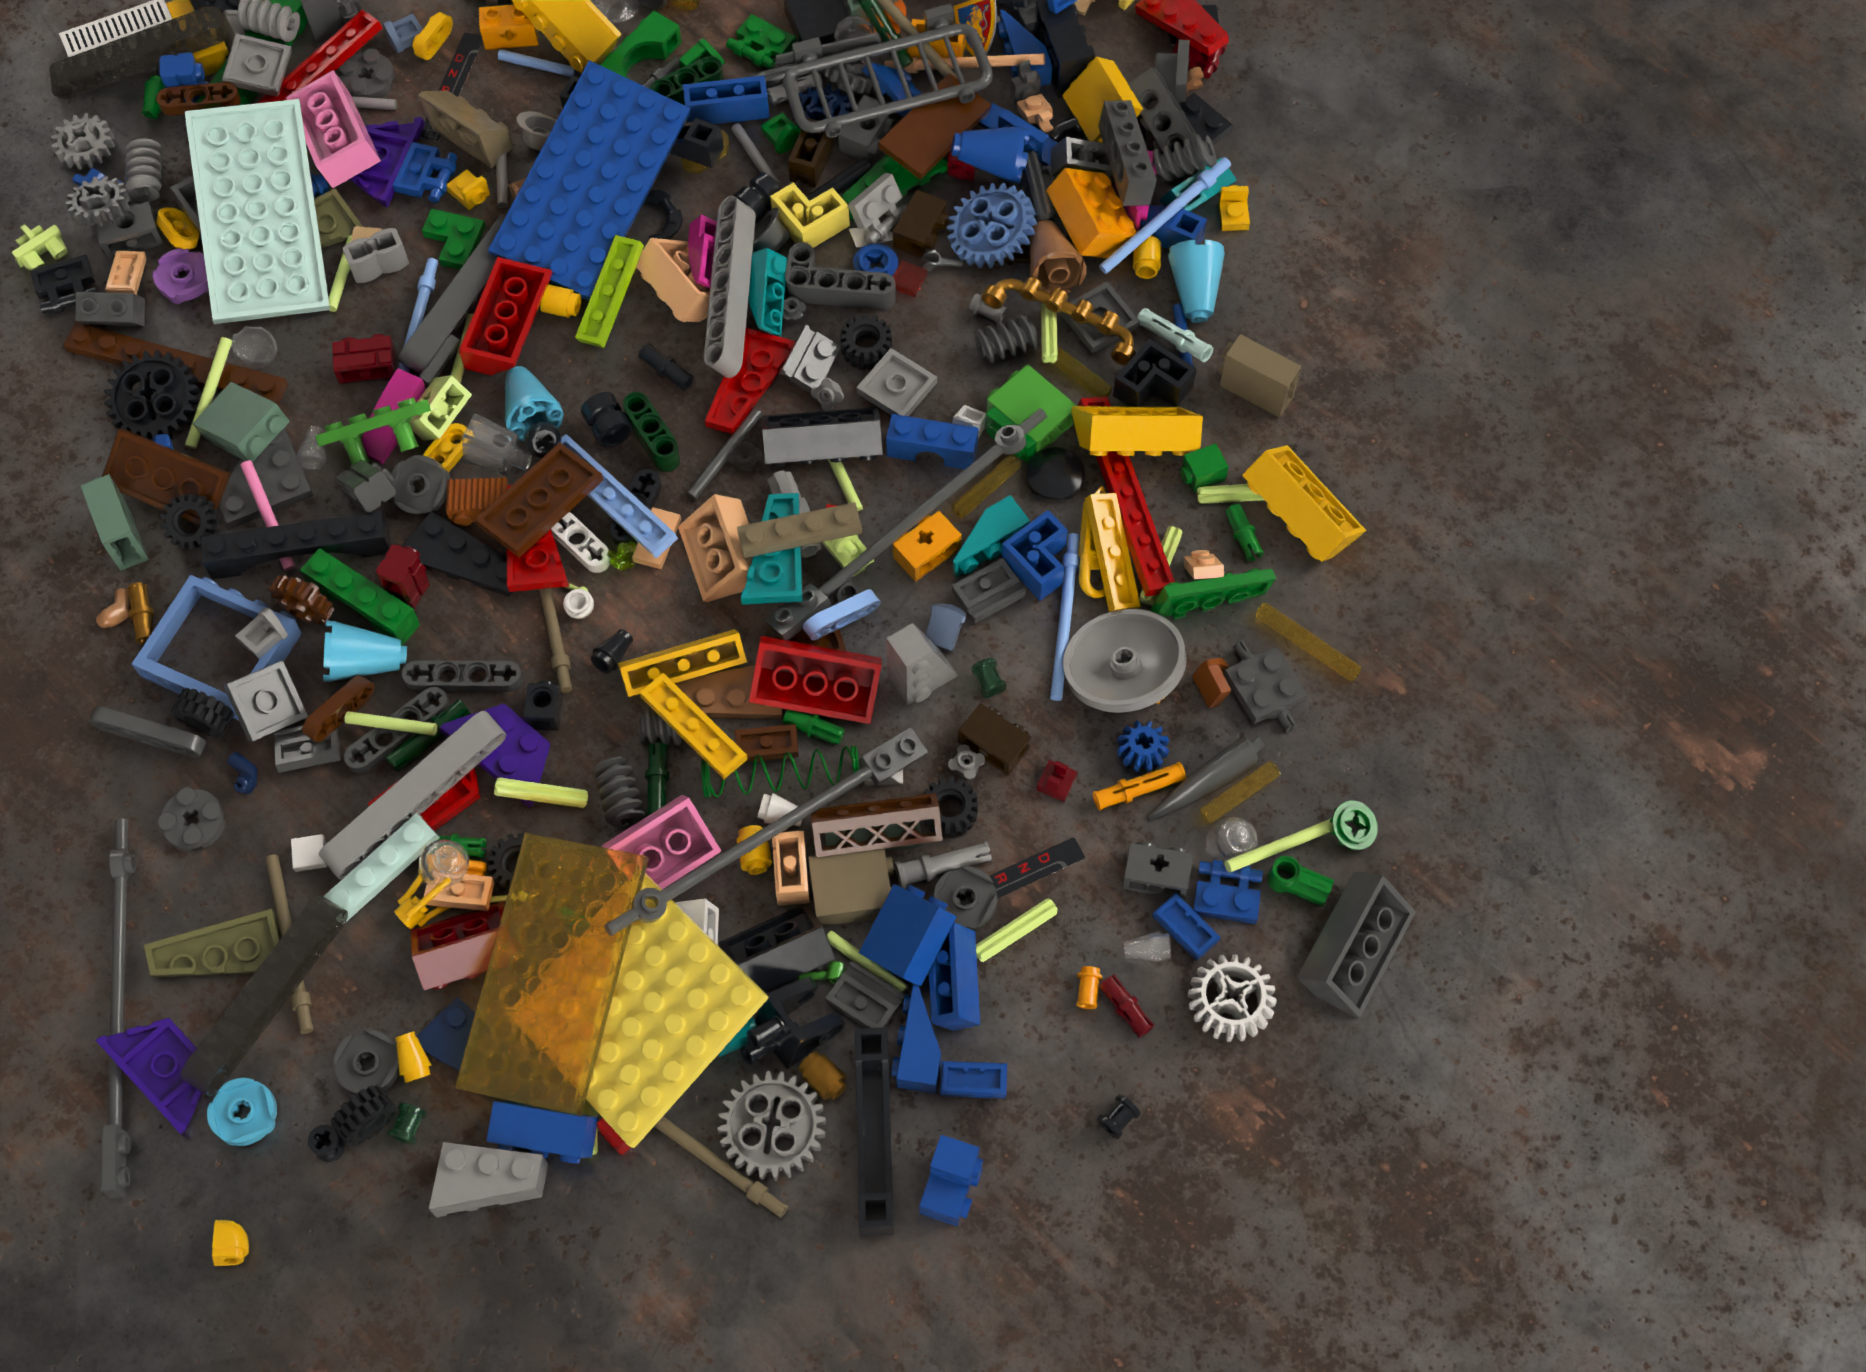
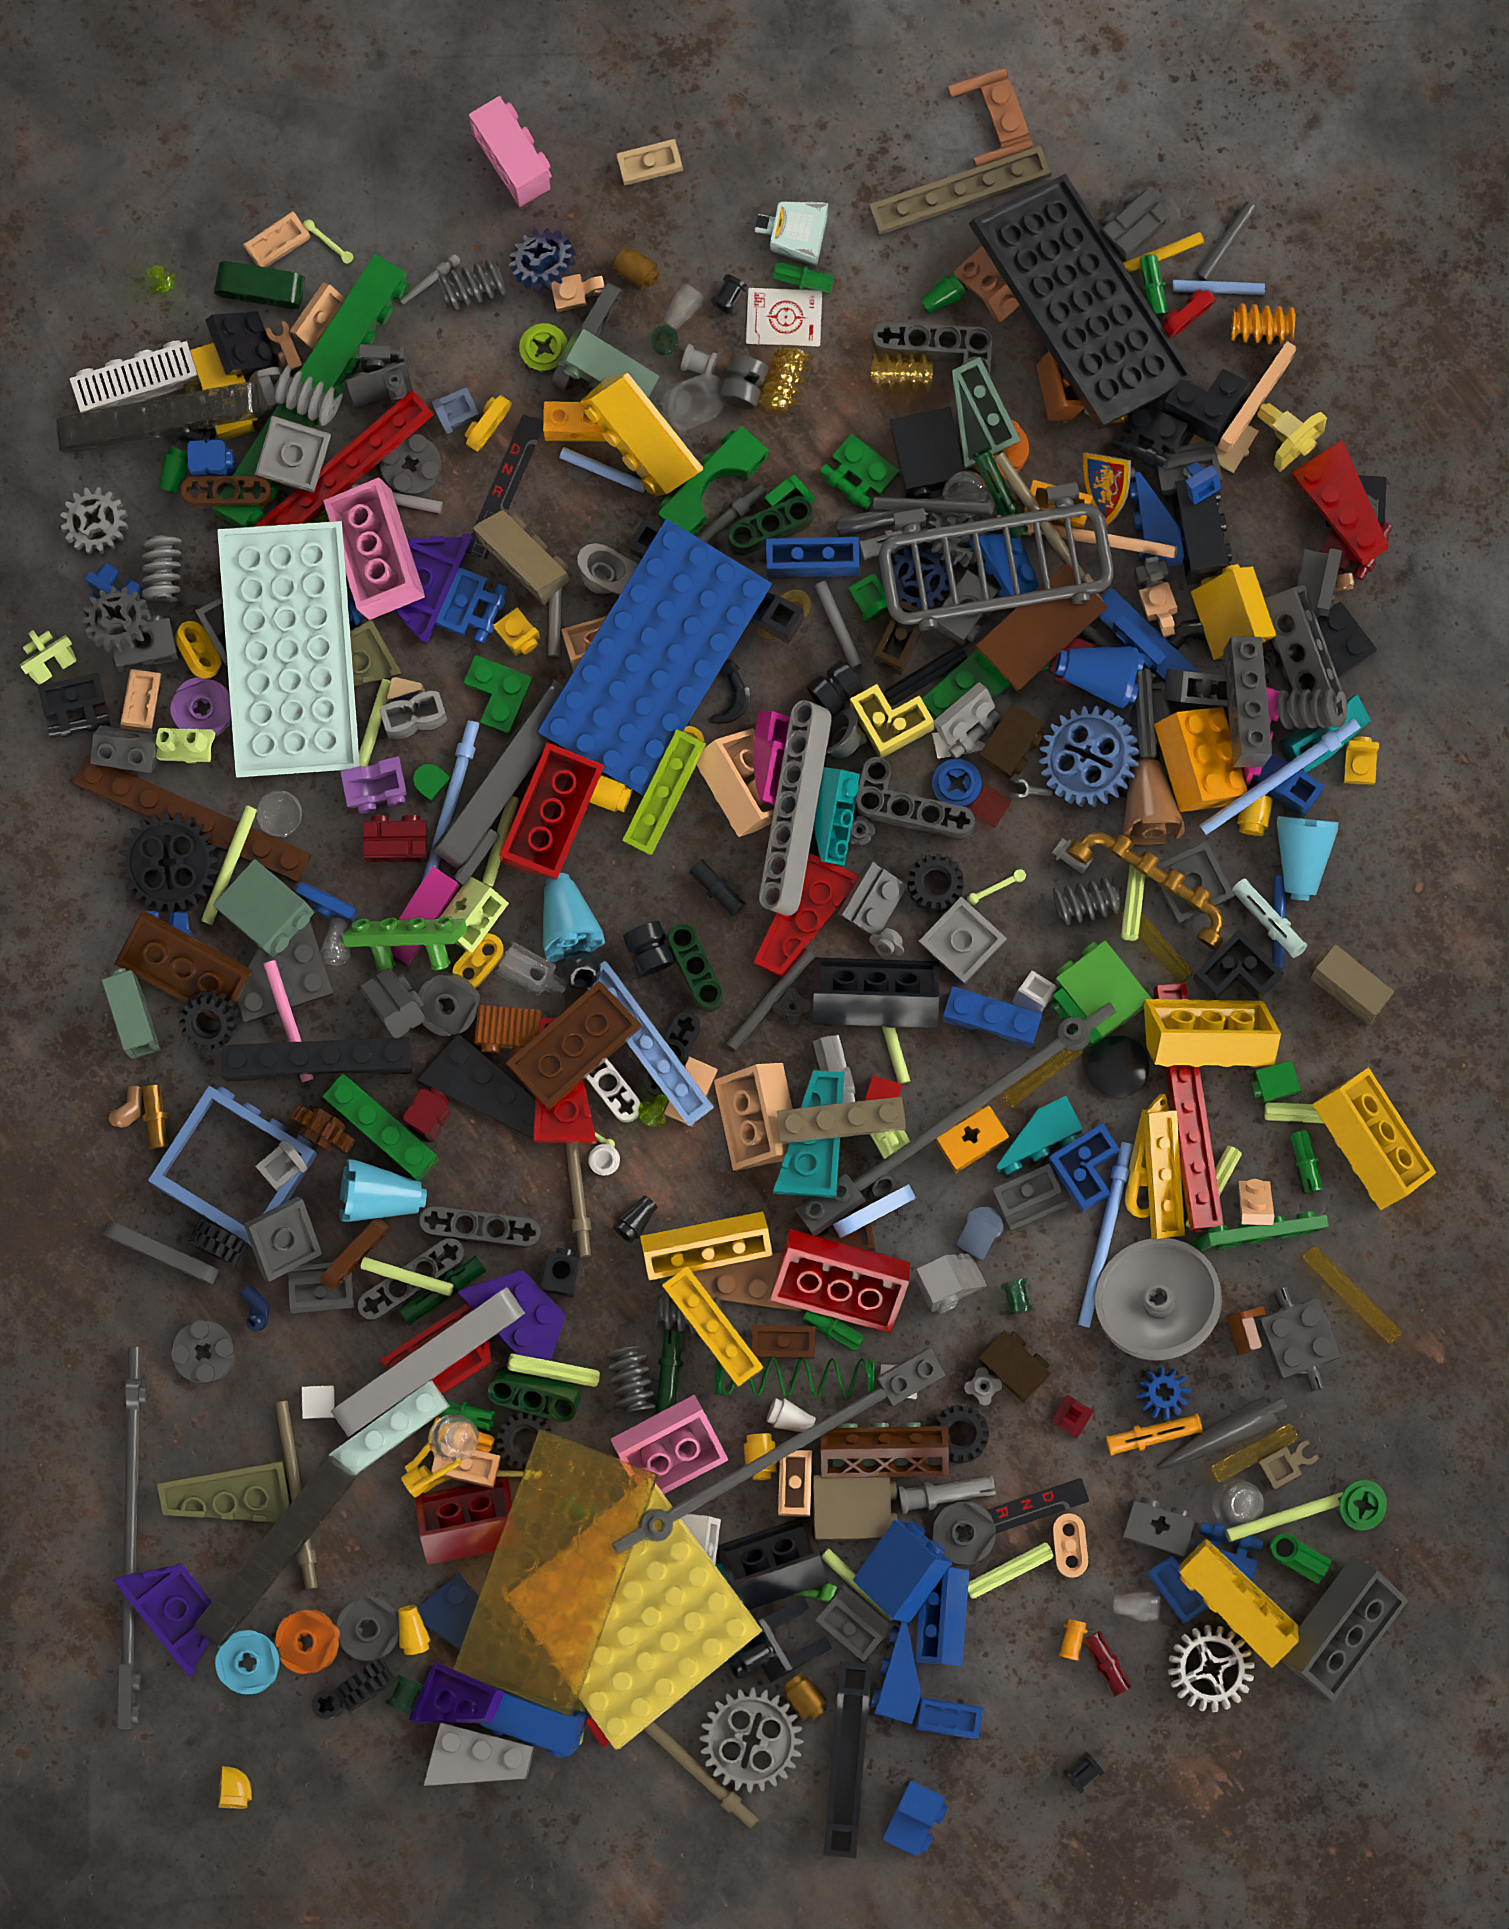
camera: 10 degrees right, 15 degrees up
none -> yellowish green hips [156,728,216,764]
none -> orange plate [275,1610,340,1674]
none -> blue plate [295,882,358,923]
none -> medium lavender cylinder [340,756,407,814]
none -> dark purple wing [409,1661,505,1723]
none -> green tile [413,764,451,802]
none -> dark green beam [488,1366,582,1422]
none -> yellowish green hinge [967,869,1026,905]
none -> light nougat plate [1053,1514,1088,1578]
none -> yellow wedge [1179,1538,1299,1668]
none -> dark tan plate [1258,1441,1318,1490]

